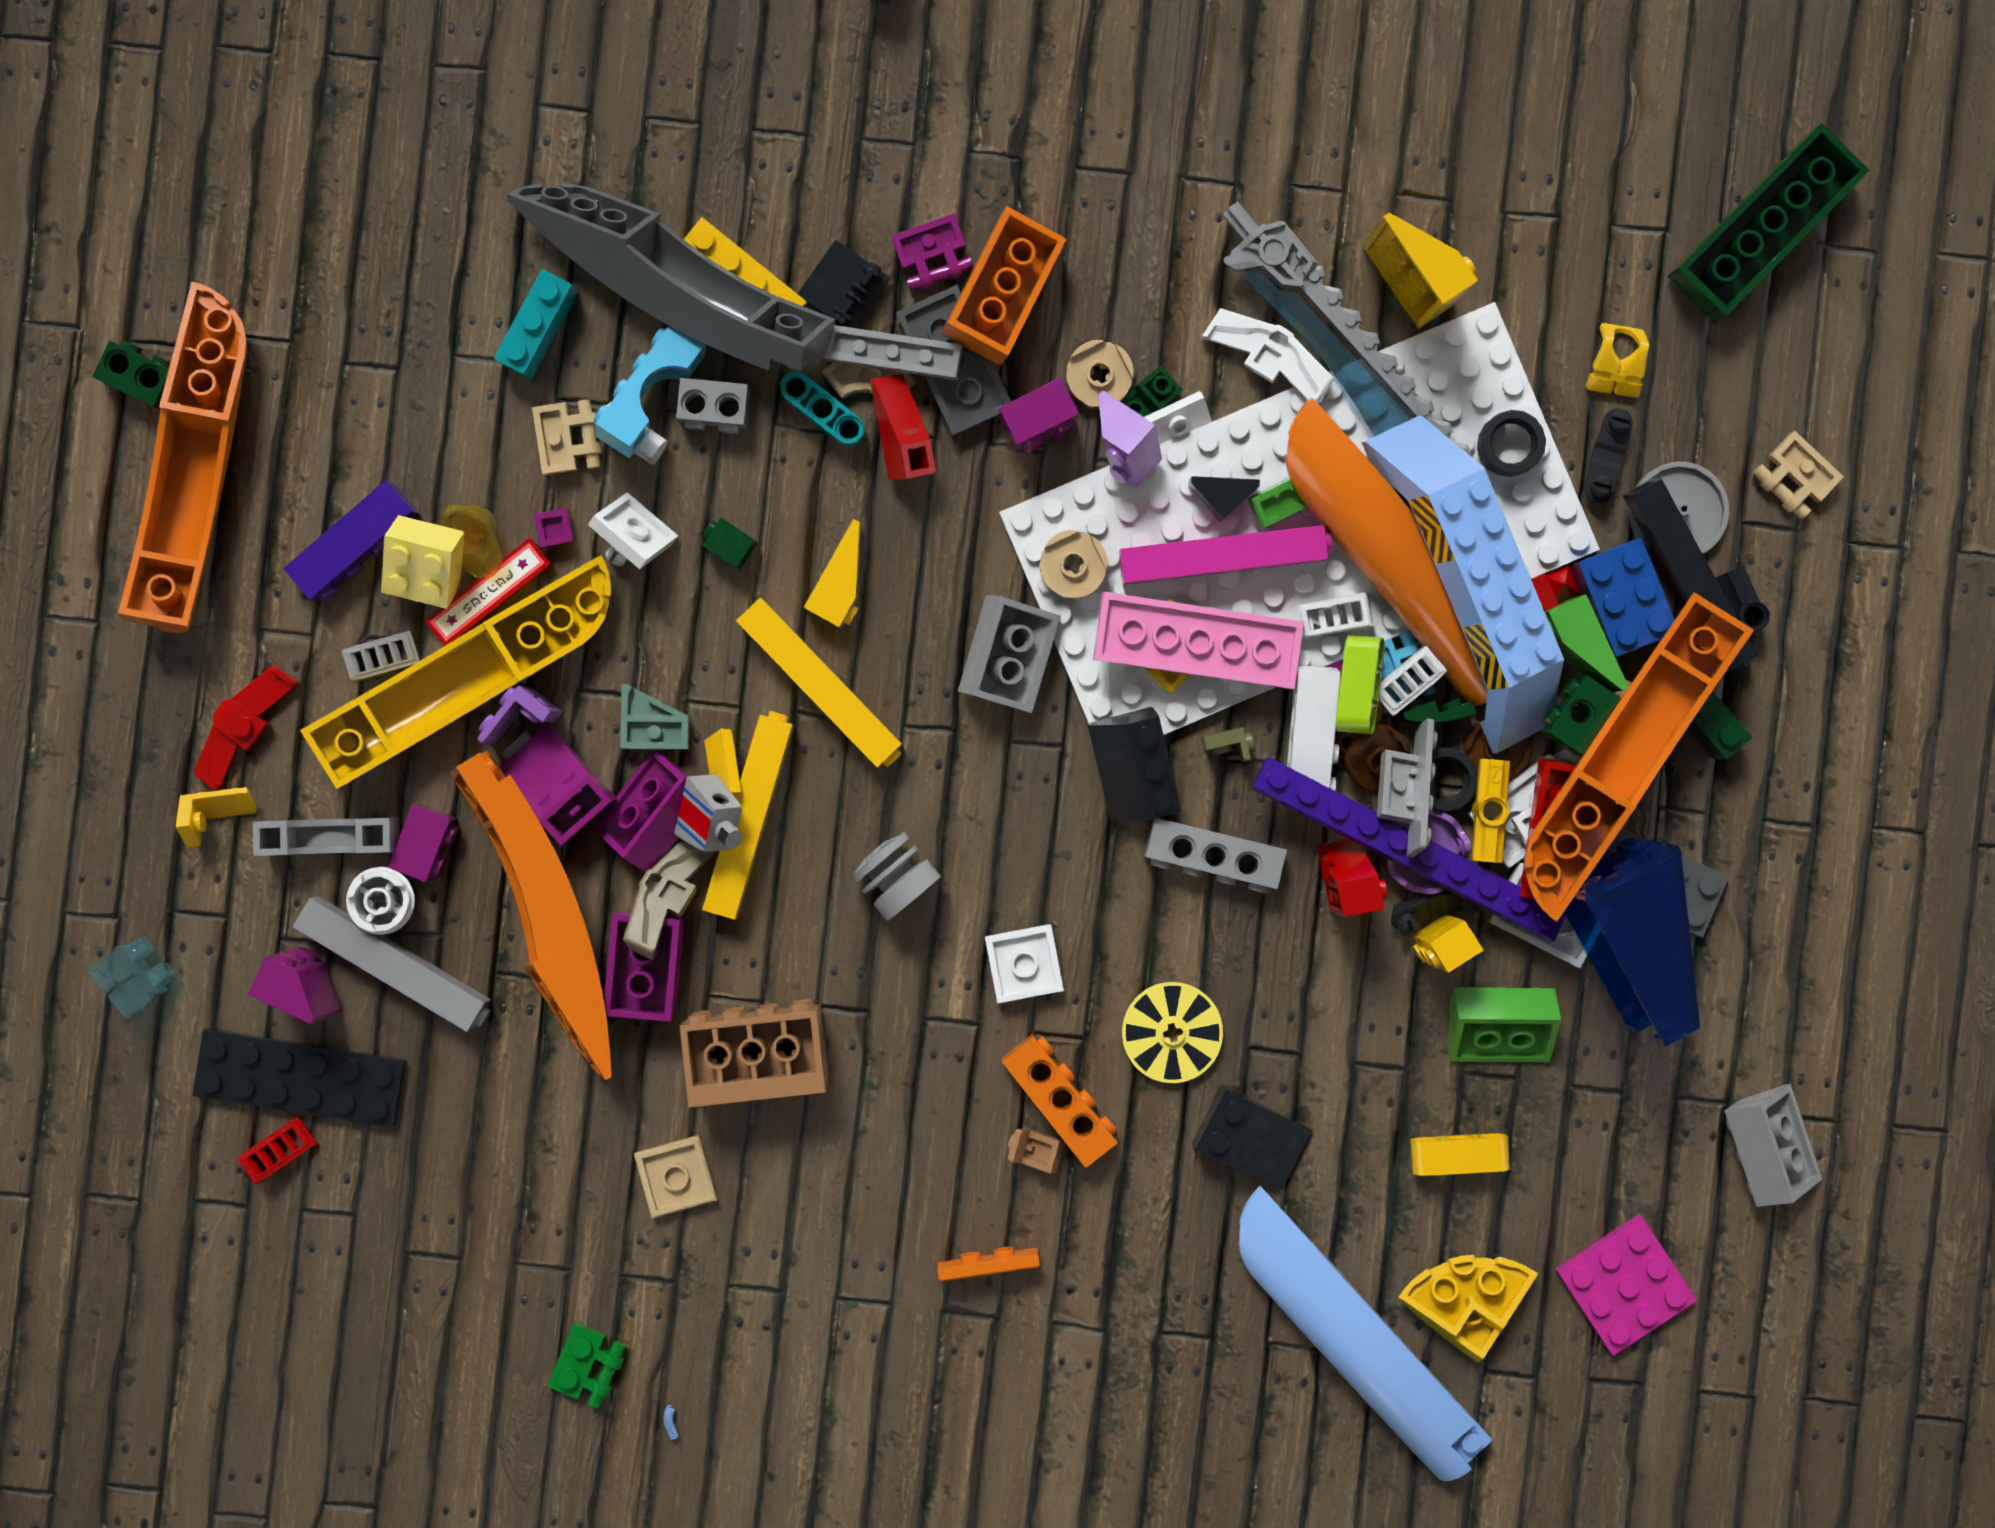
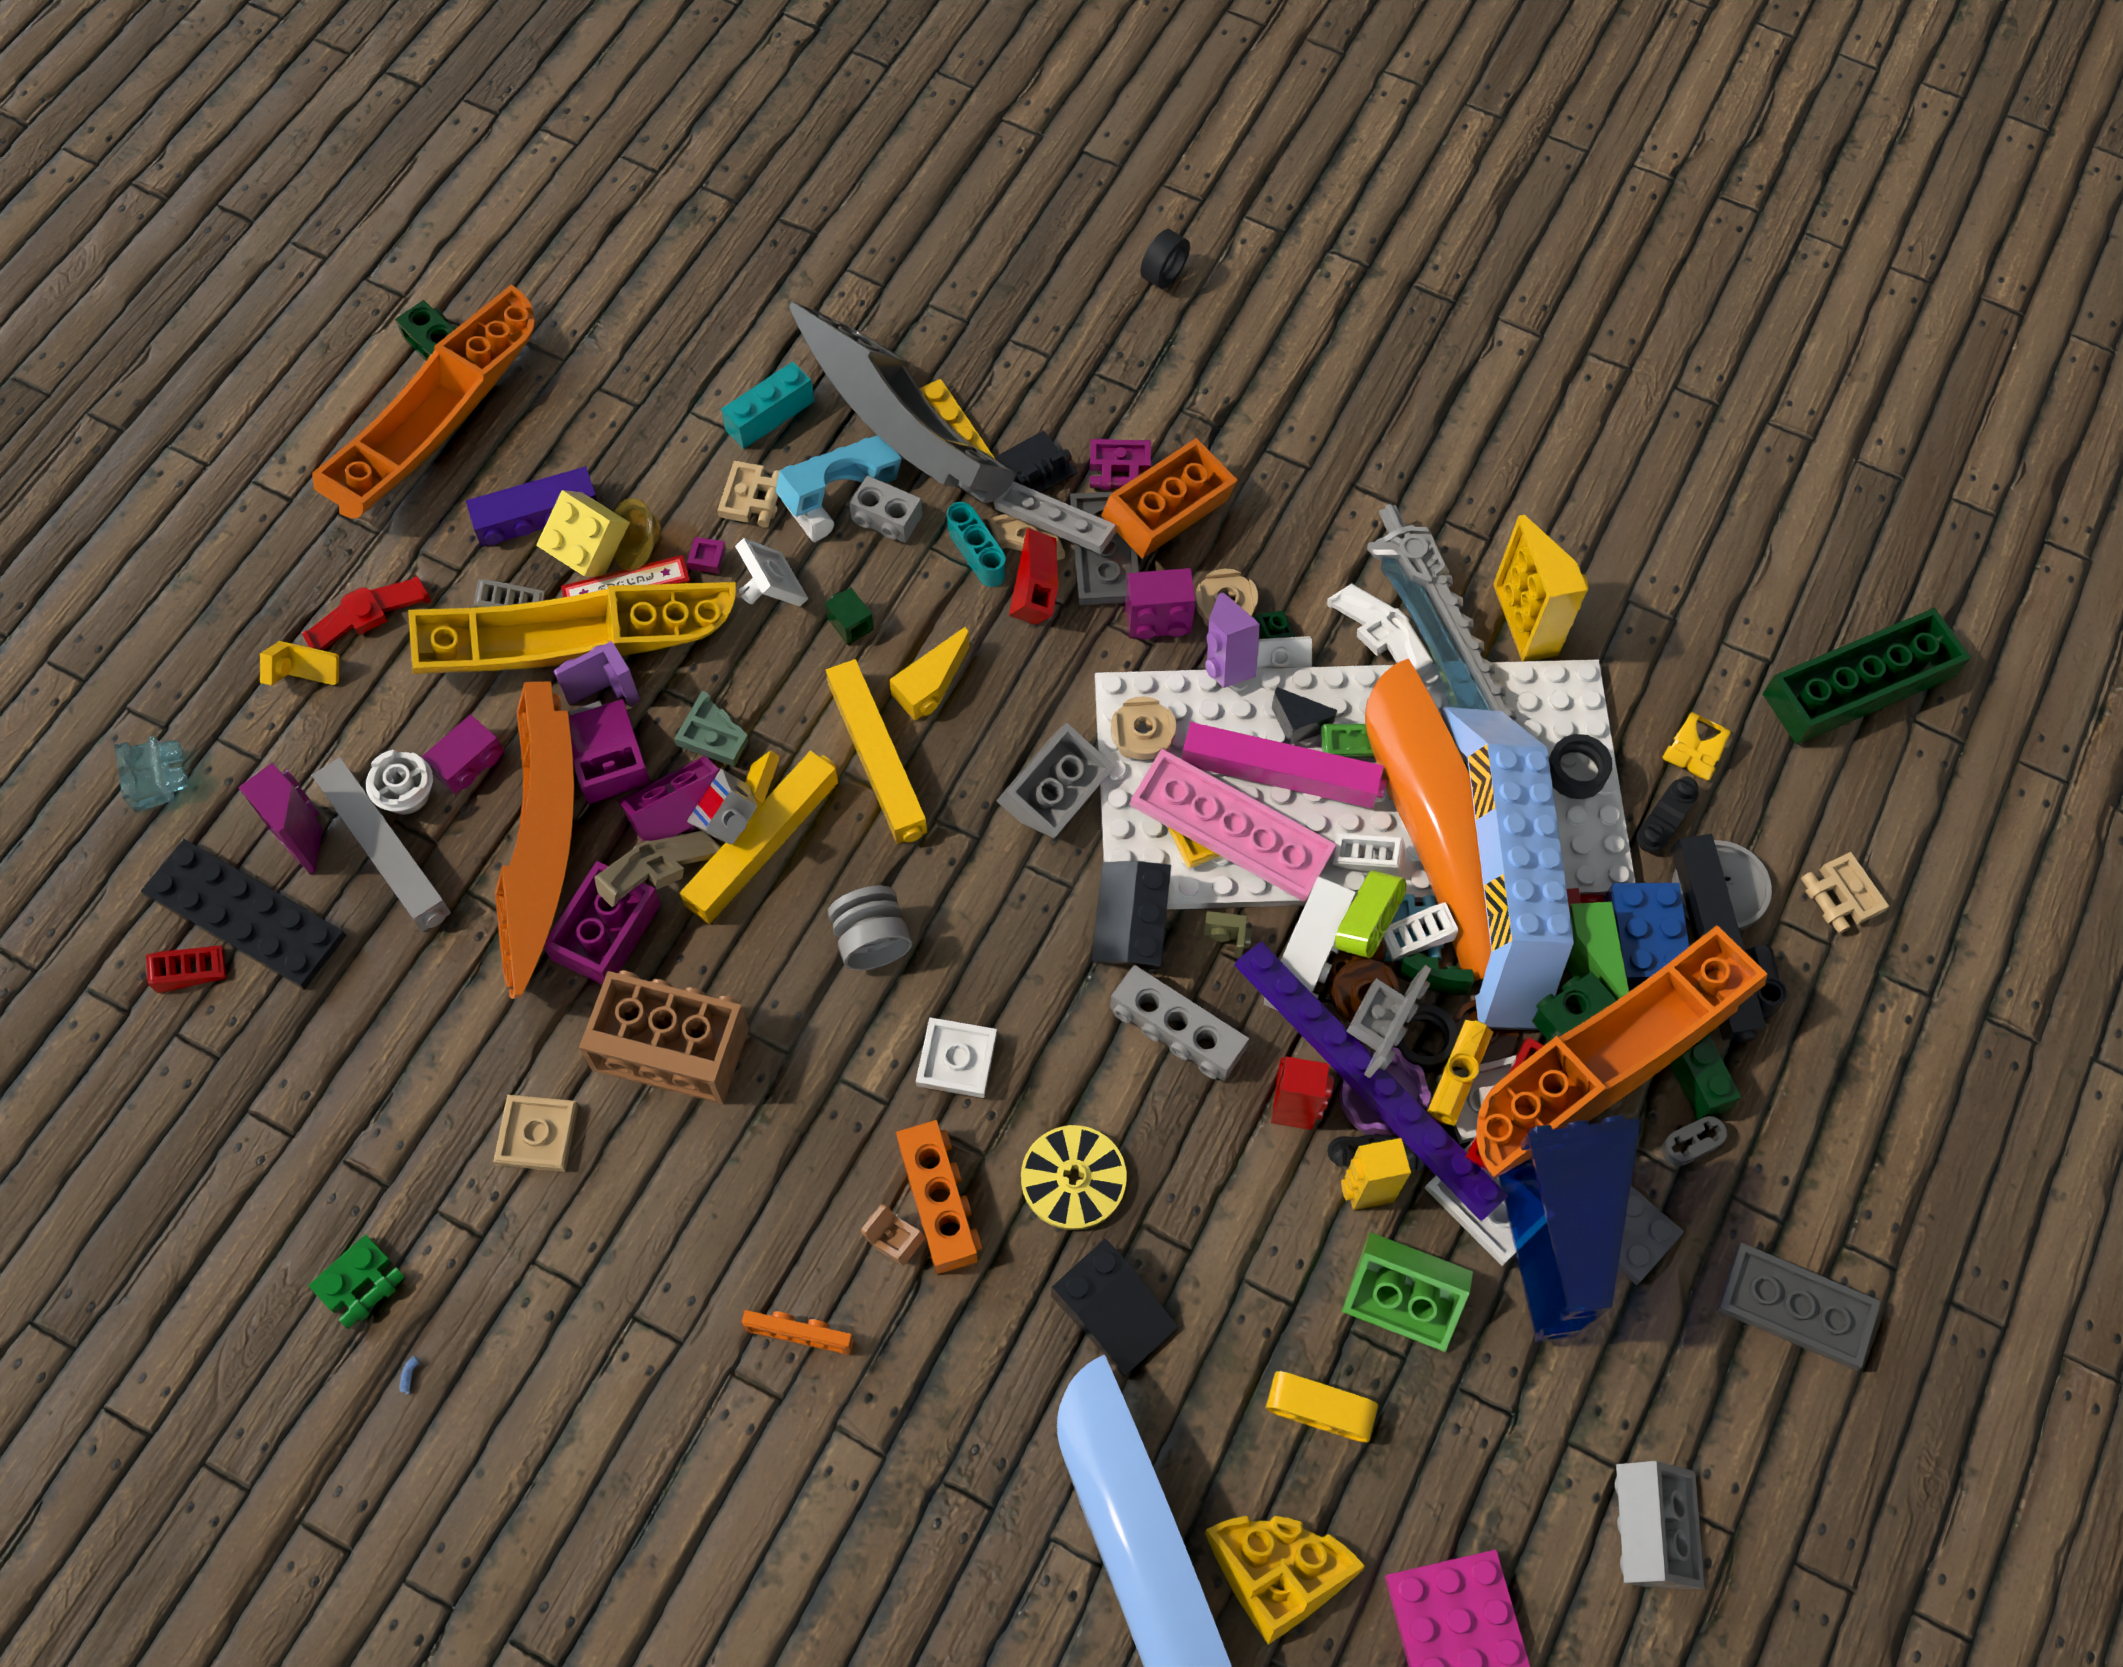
camera: 20 degrees right, 25 degrees down
light grey arch [252,817,400,856] -> none
none -> dark grey beam [1661,1116,1727,1166]
none -> dark grey plate [1716,1242,1881,1371]

